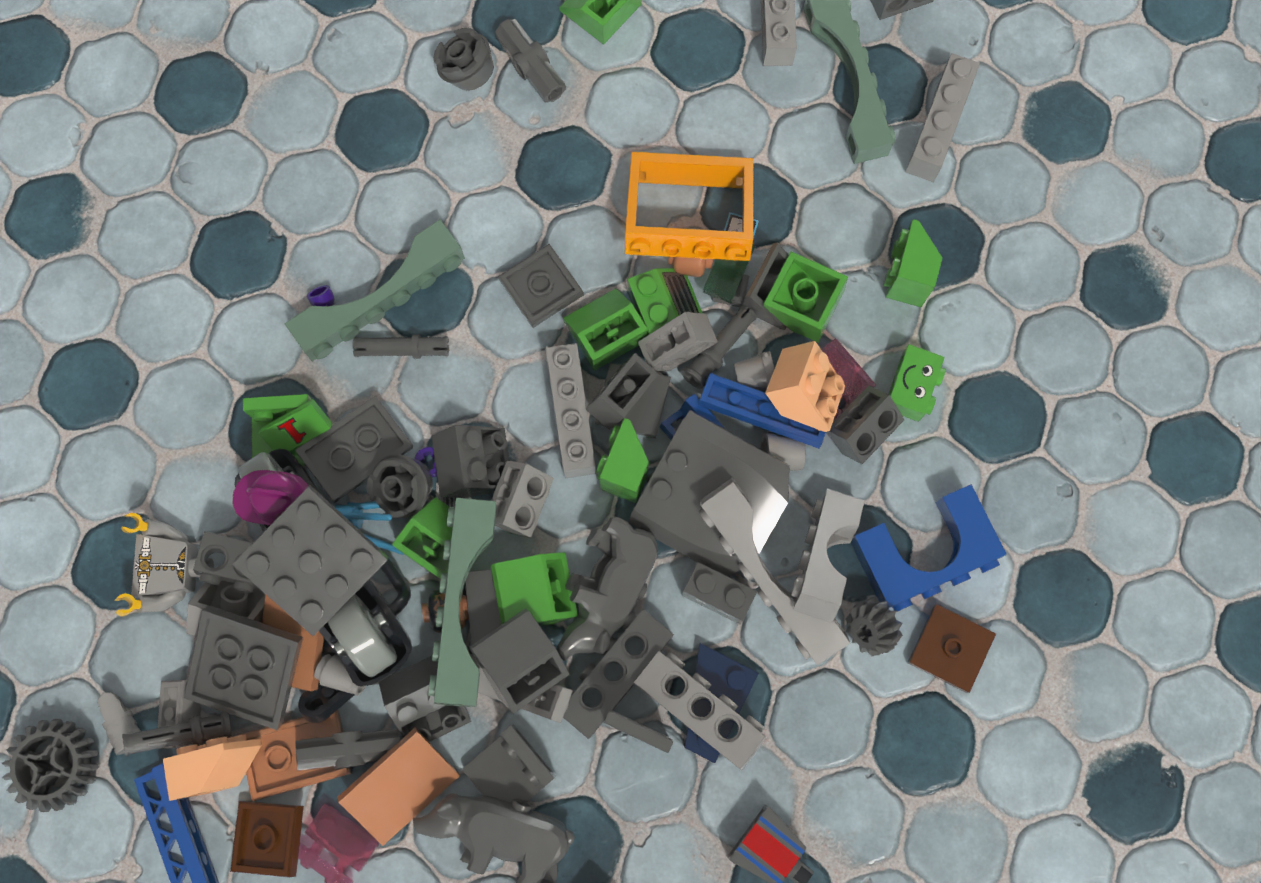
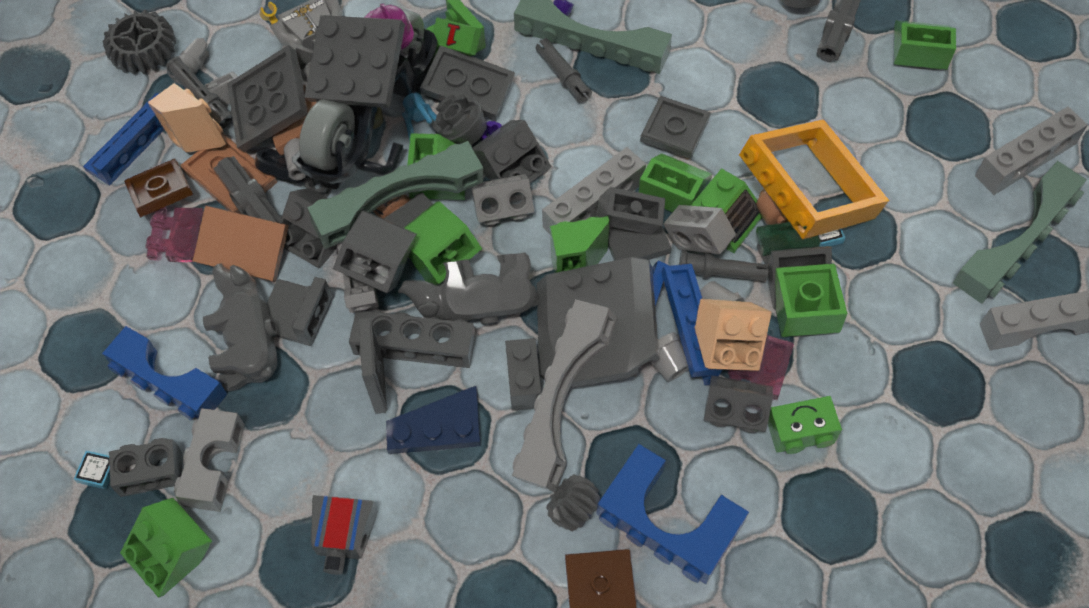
camera: 60 degrees right, 15 degrees down
light grey brick [634,651,767,771] -> none
light grey arch [791,489,865,623] -> none
bright green slope [883,219,942,307] -> none

